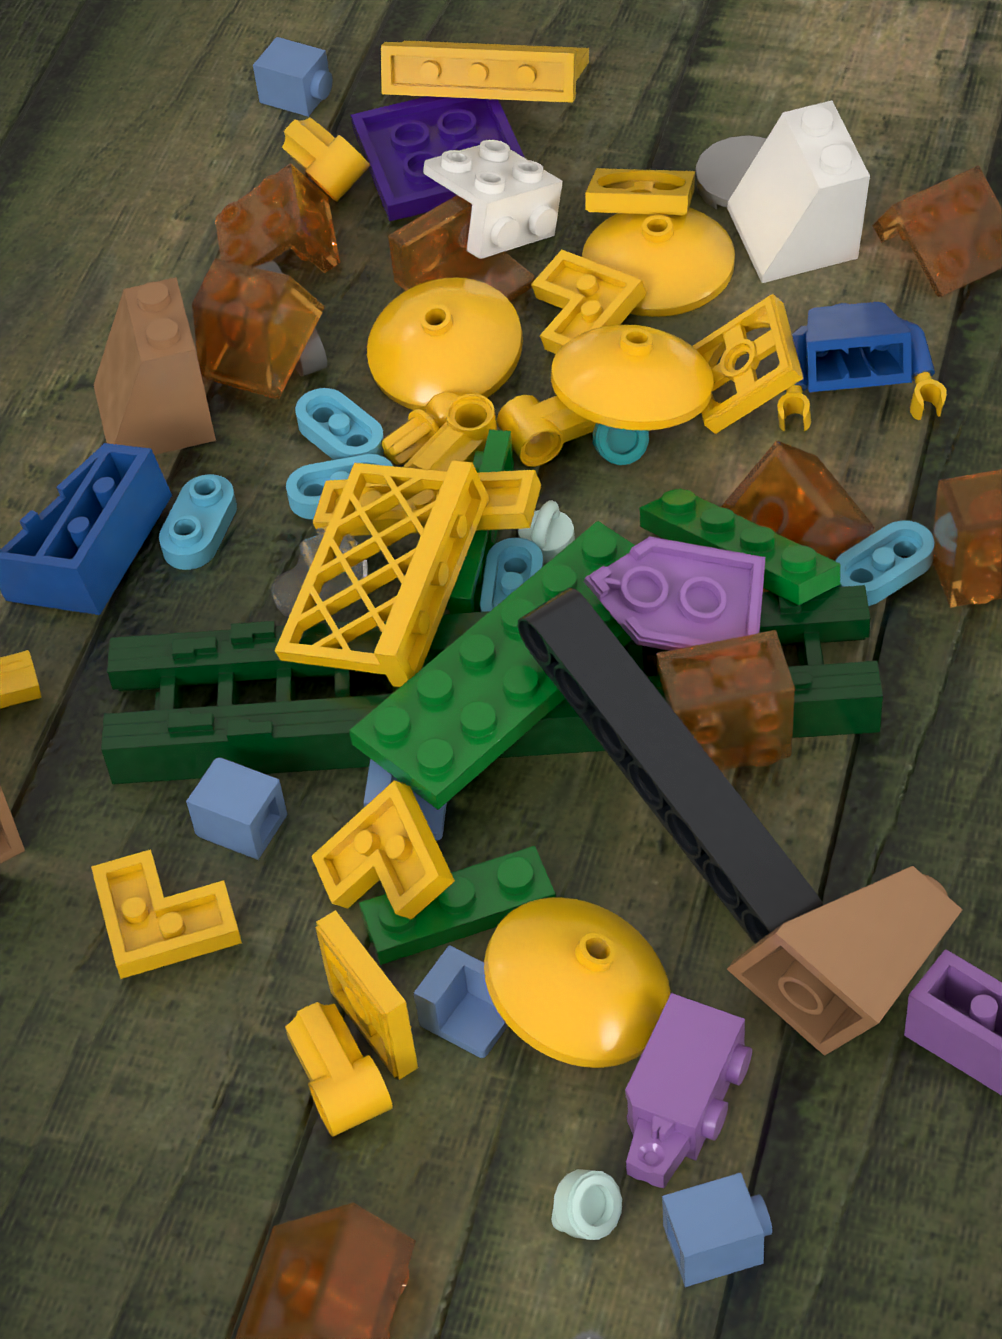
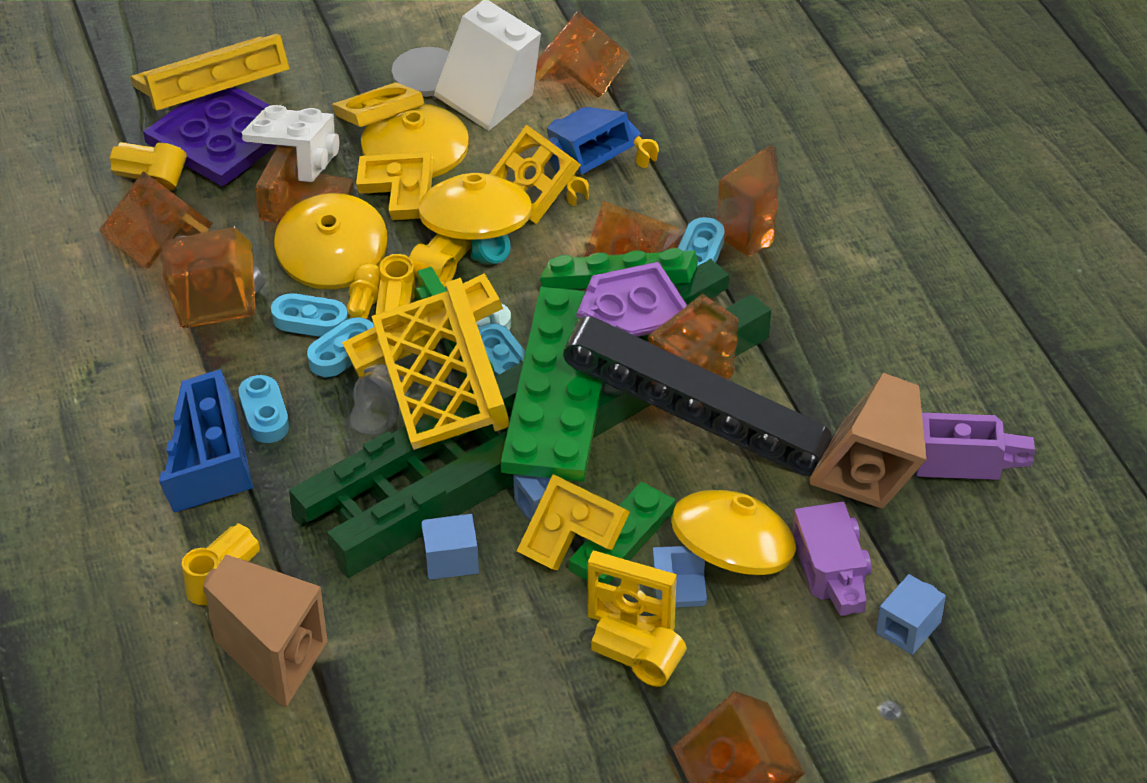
camera: 40 degrees left, 5 degrees down
yellow plate [91,849,242,979] -> none
medium nougat slope [94,277,216,455] -> none
medium blue brick [253,37,333,117] -> none
light aqua tile [551,1169,622,1240] -> none

